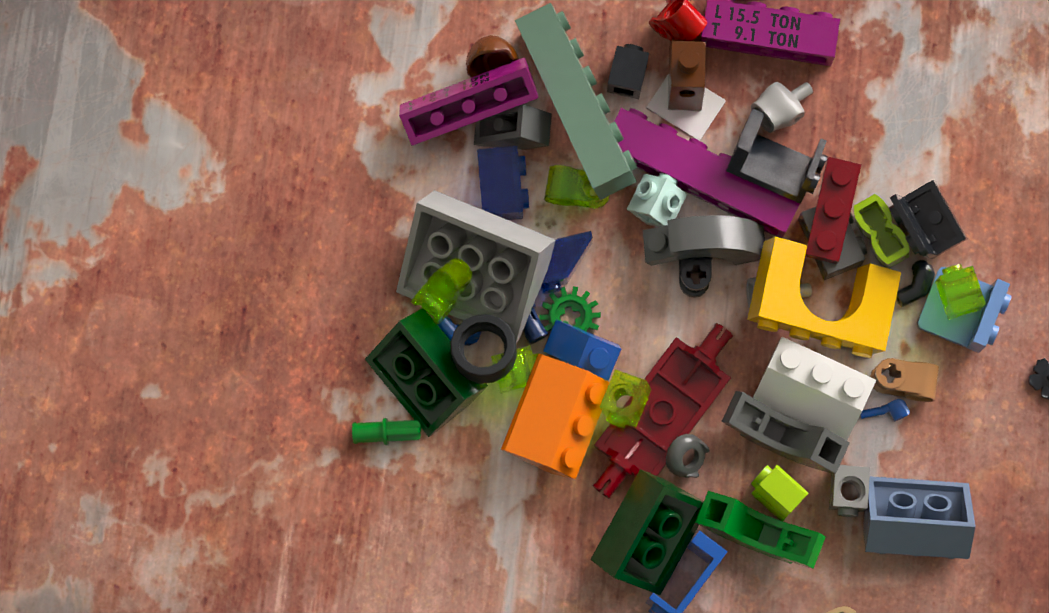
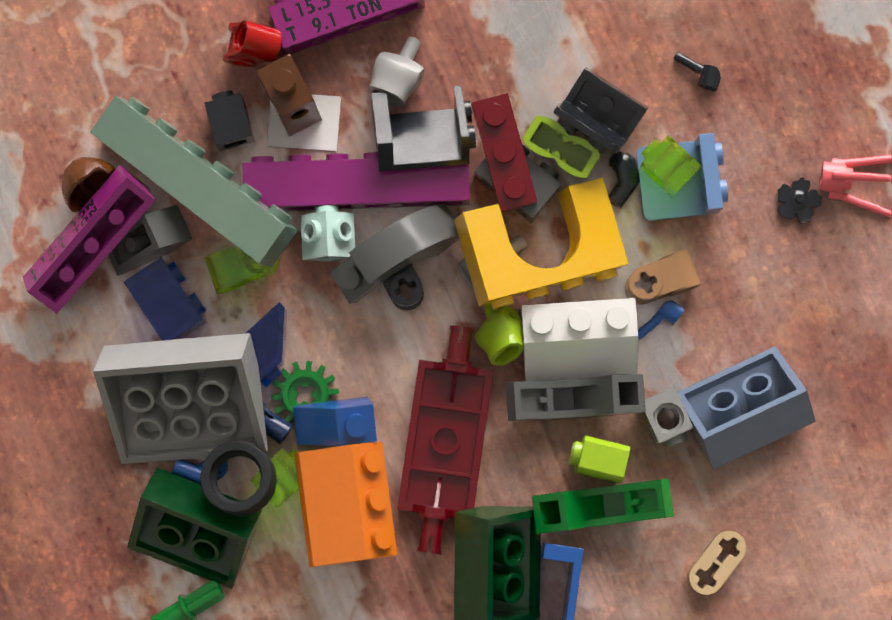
camera: 30 degrees left, 5 degrees up
clear neon green piece [411,258,472,325] -> none
clear neon green brick [600,369,651,428] -> none
dark grey piece [666,434,710,478] -> none
none -> lime piece [475,304,524,366]
none -> black hand [674,52,721,92]

